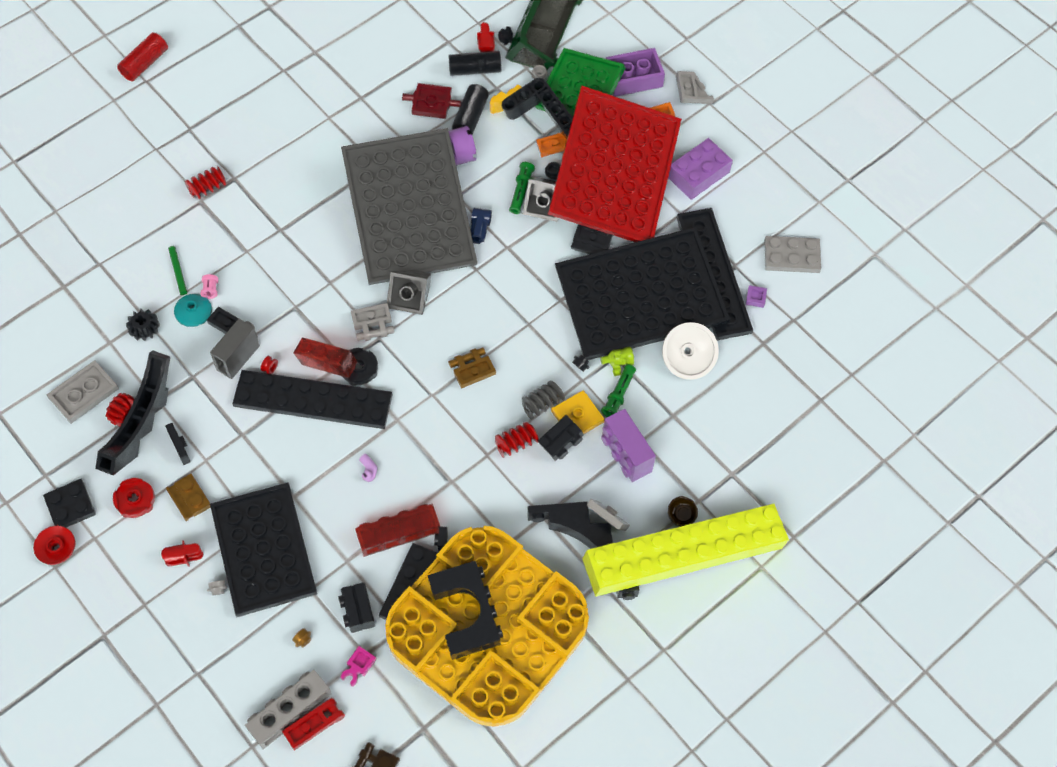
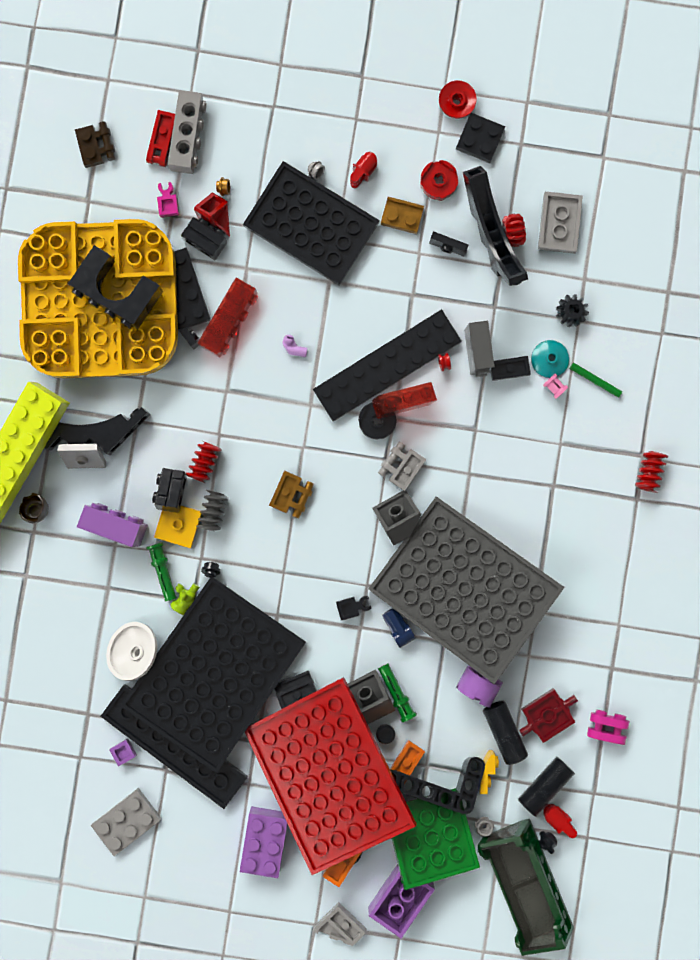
camera: 140 degrees right, 25 degrees up
none -> red slope [194,192,230,237]
none -> black plate [336,596,372,621]
none -> dark pink brick [587,709,630,745]

